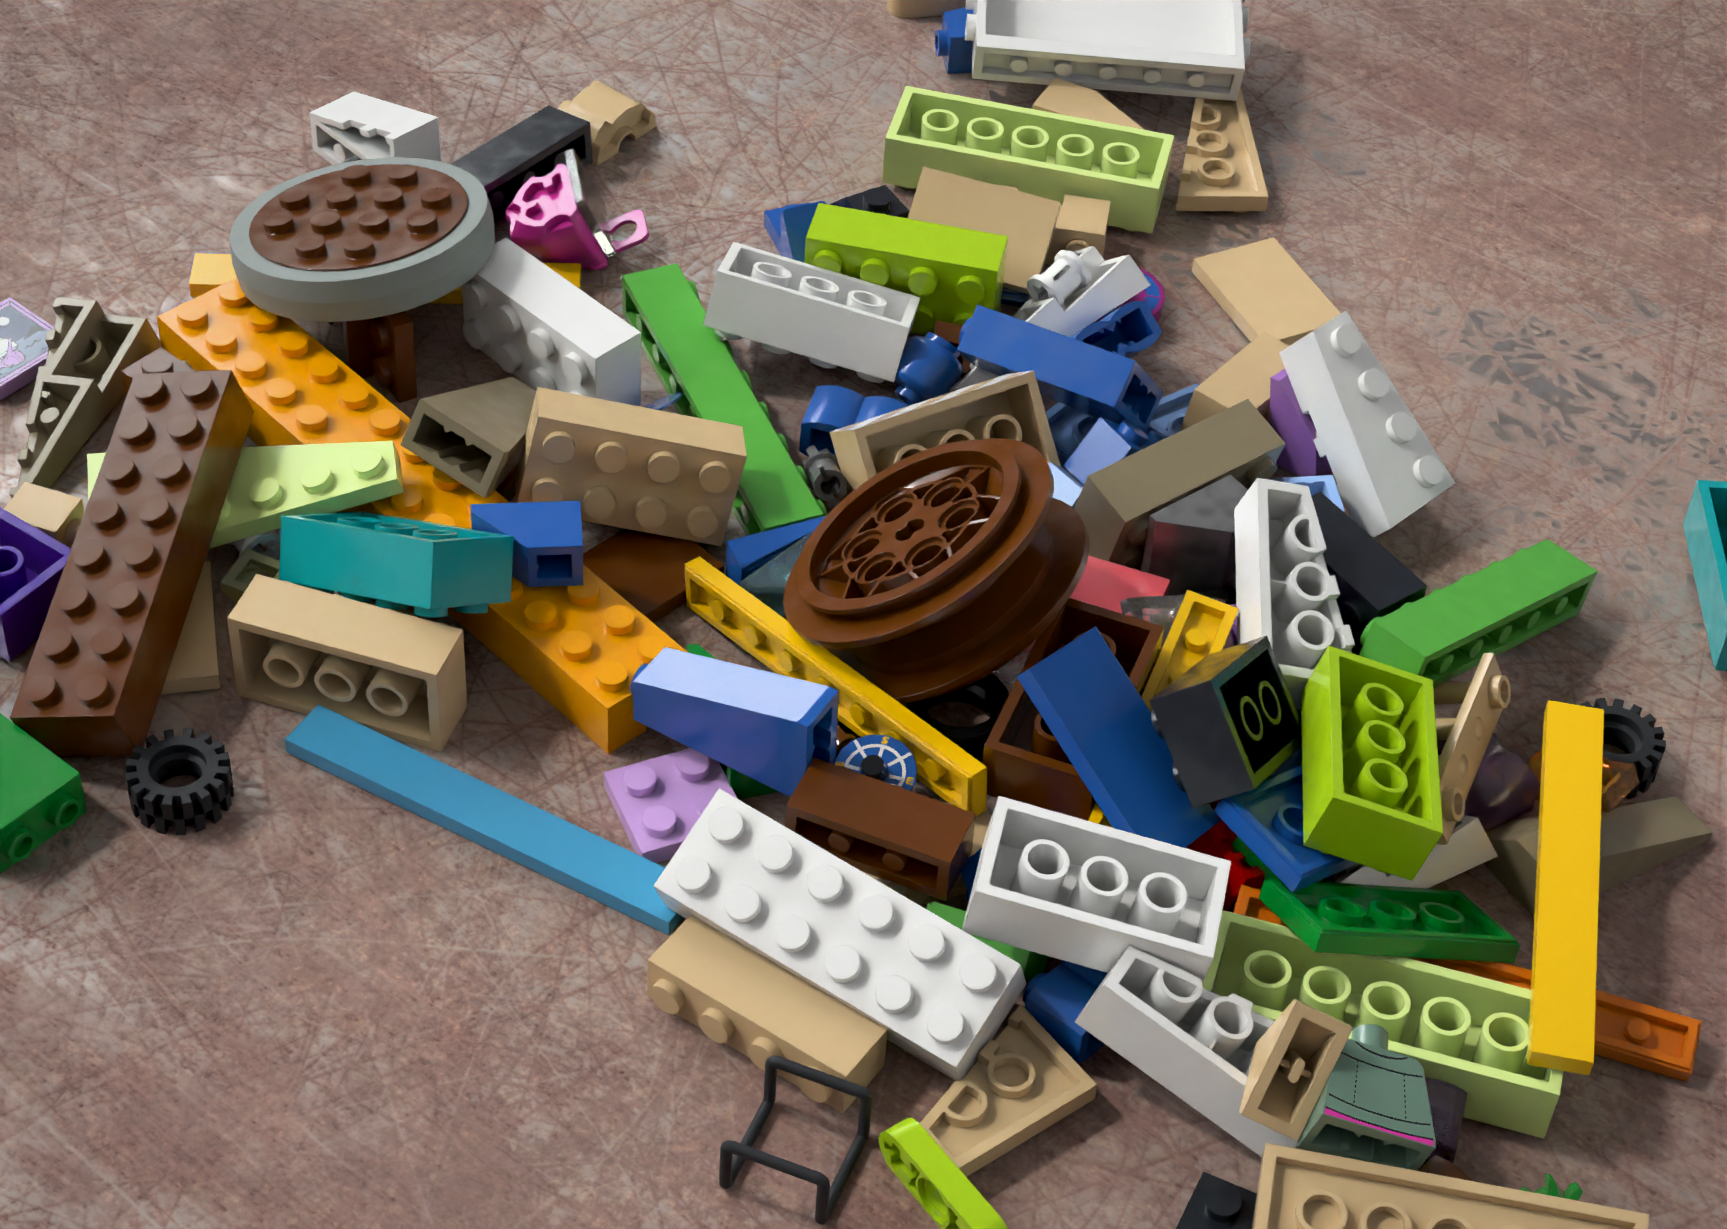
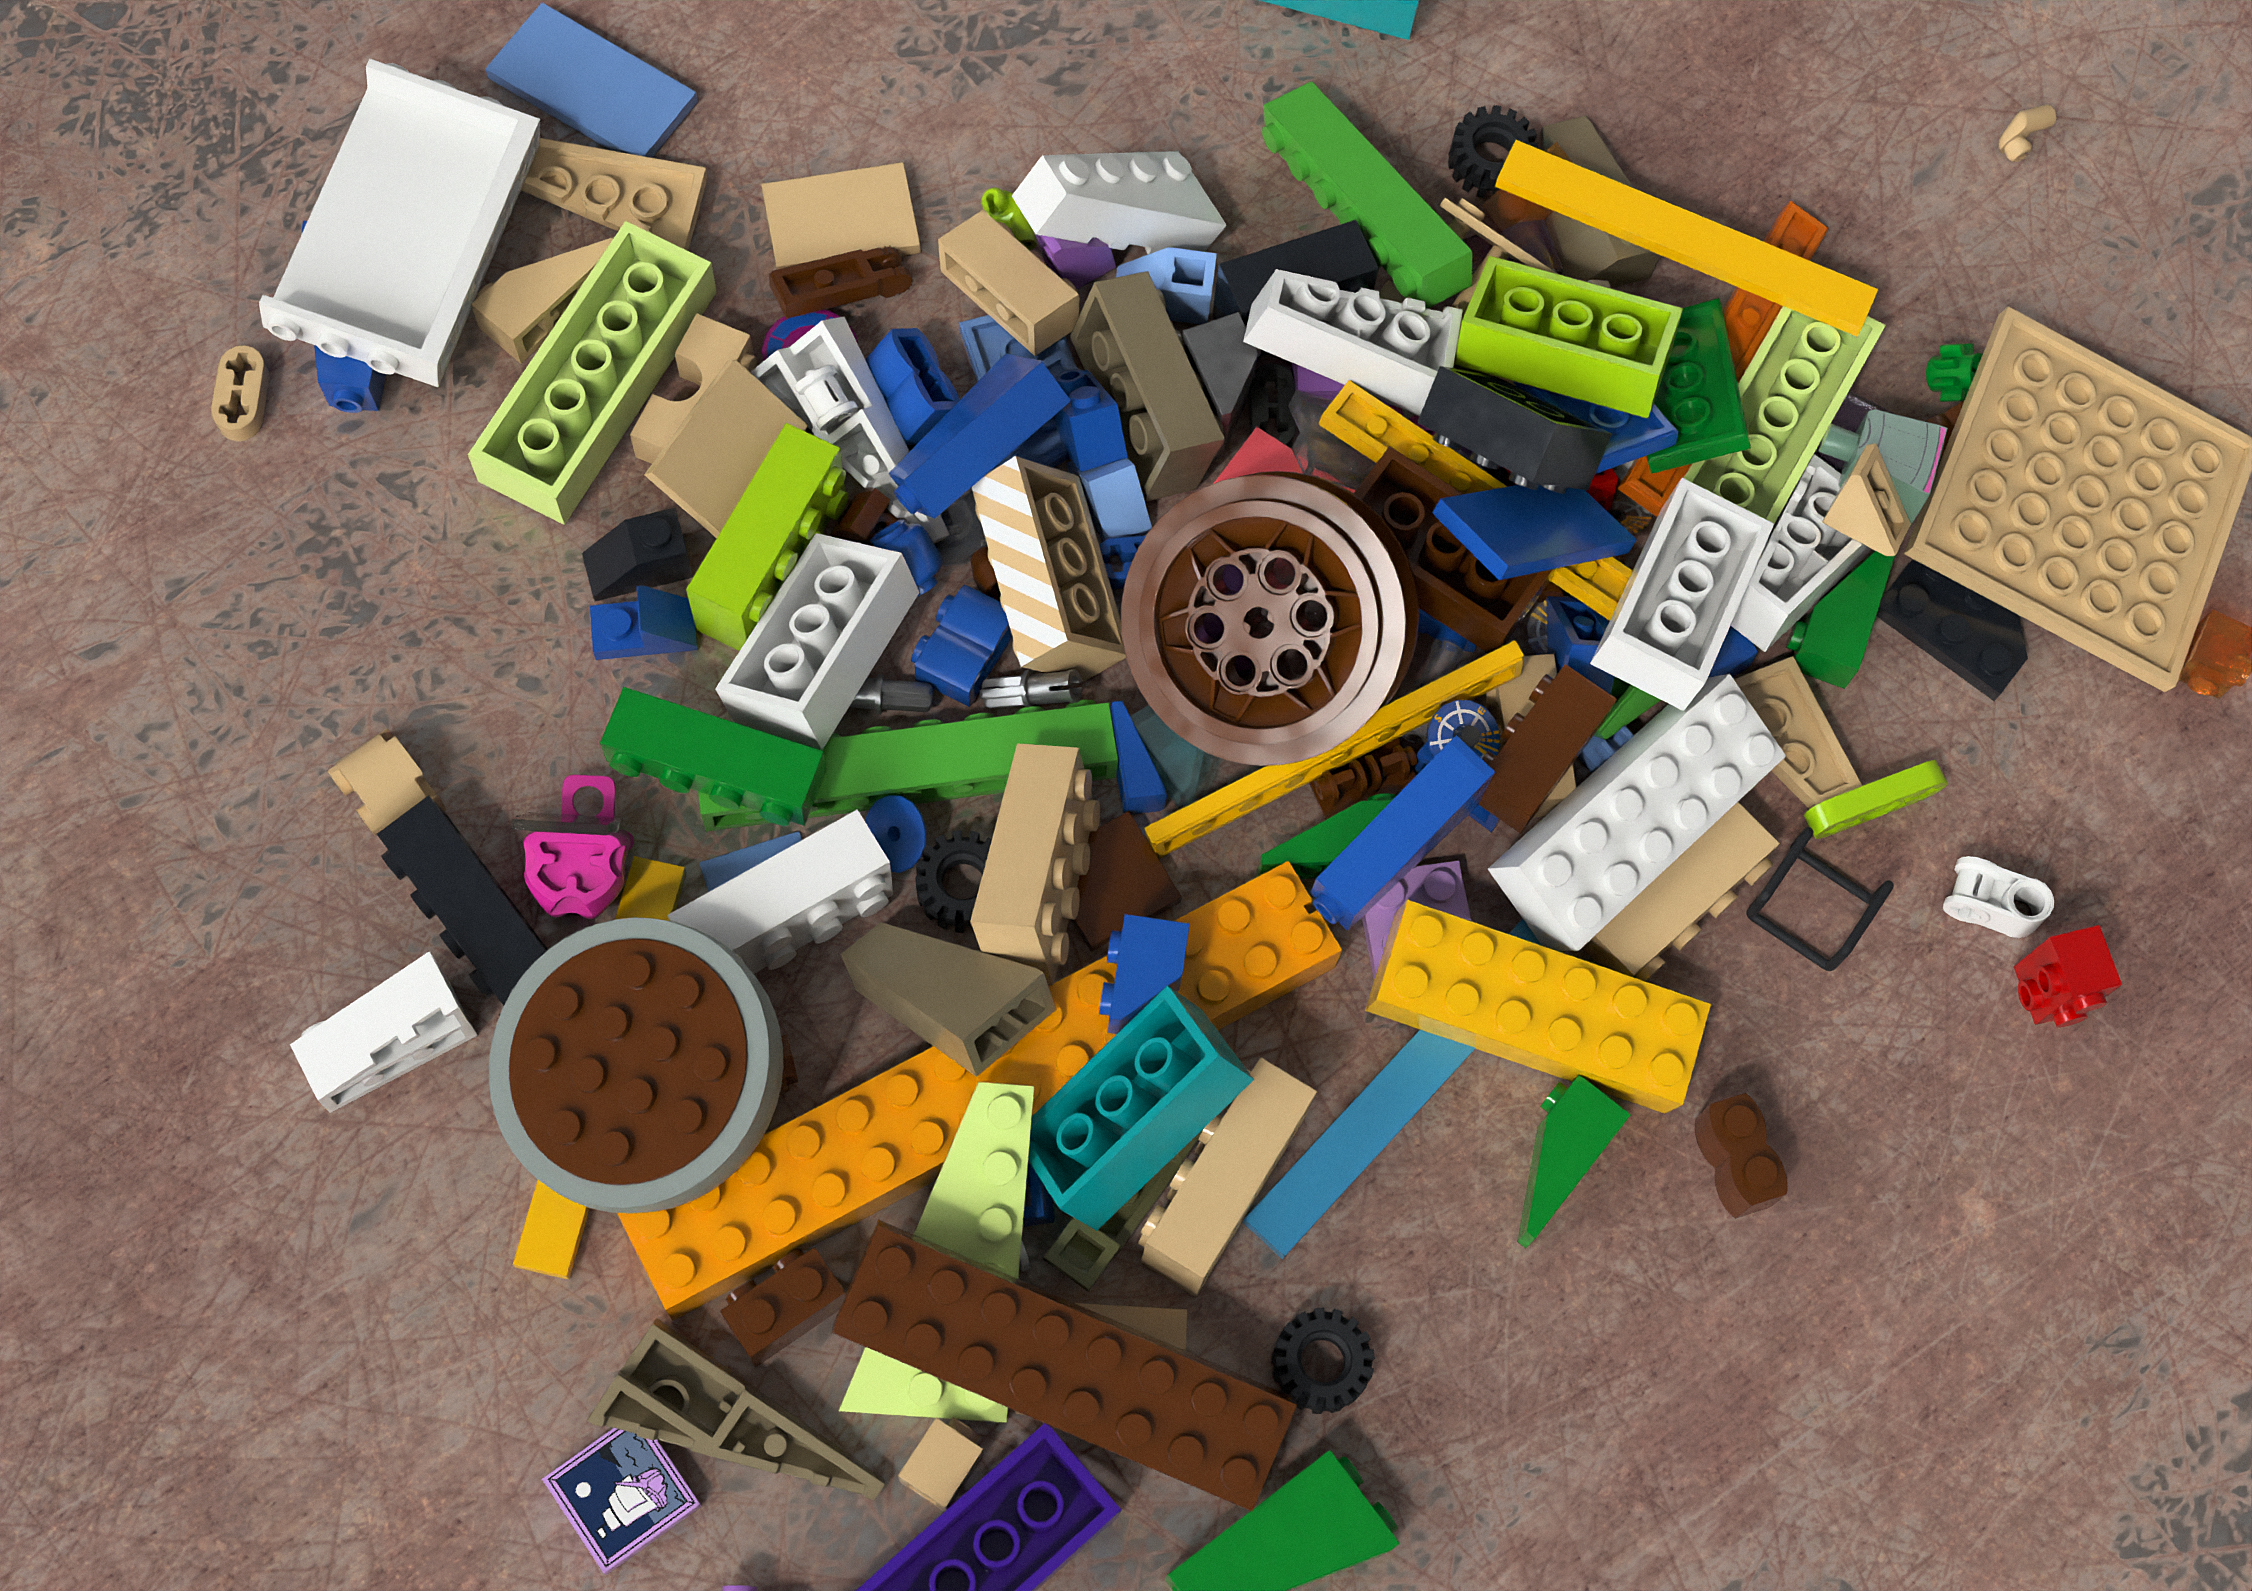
camera: 80 degrees left, 25 degrees up
none -> medium blue tile [485,2,698,158]
none -> green brick [600,687,827,826]
none -> reddish brown hinge [769,246,913,319]
none -> flat silver axle [849,674,933,715]
none -> yellow brick [1365,900,1711,1114]
none -> green slope [1517,1075,1631,1249]
none -> reddish brown brick [1695,1093,1788,1219]
none -> green slope [1786,551,1895,689]

